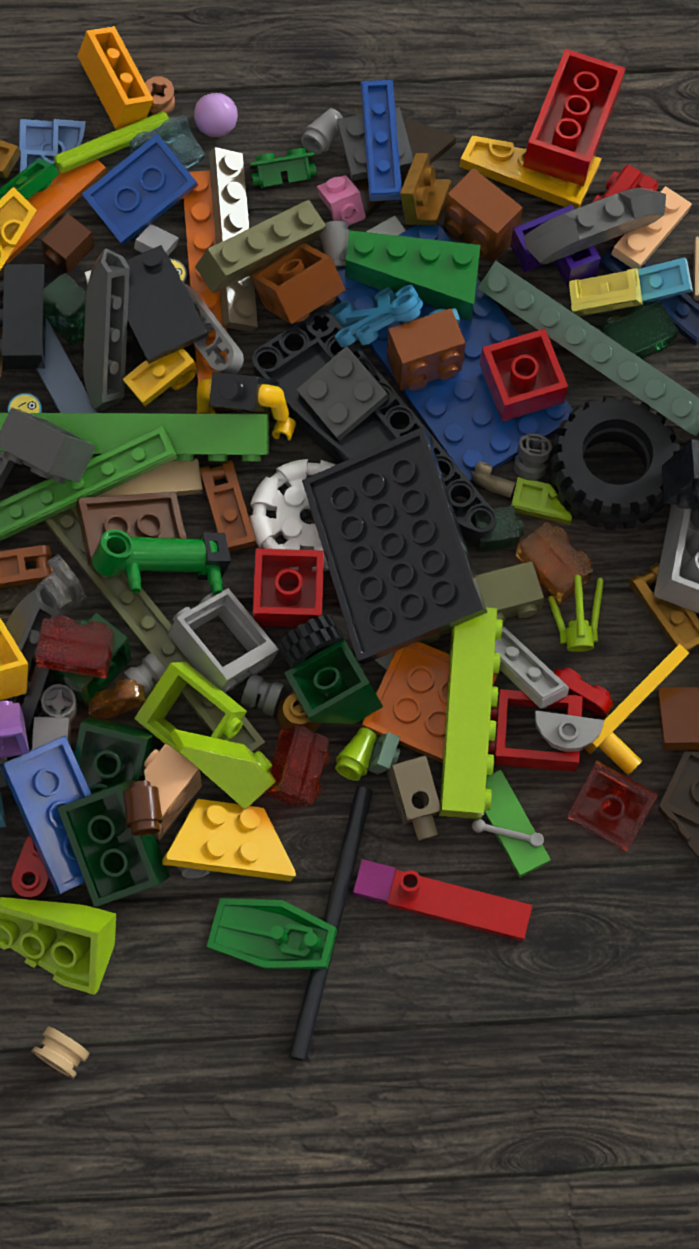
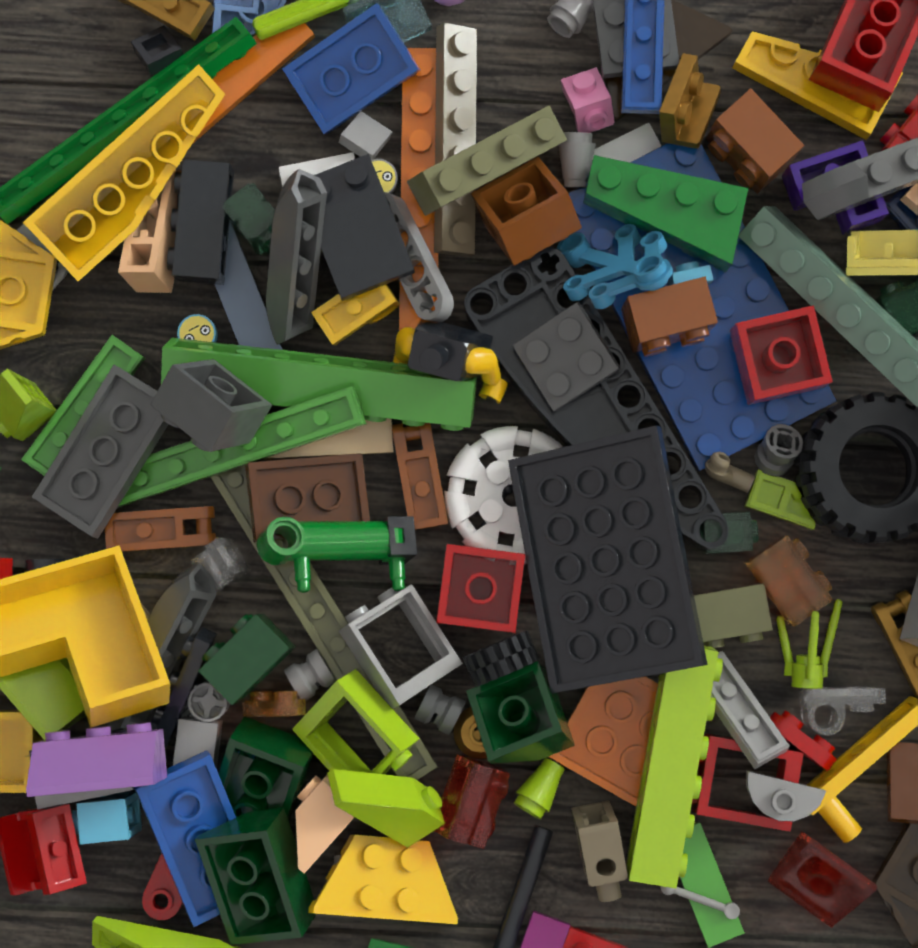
camera: 10 degrees right, 15 degrees up
clear red brick [35,615,115,679] -> none
reddish brown brick [41,213,94,273] -> none
reddish brown brick [123,781,163,836] -> none
green hinge [249,148,317,189] -> none
sand green plate [368,732,400,774] -> none
none -> clear plate [799,686,886,736]

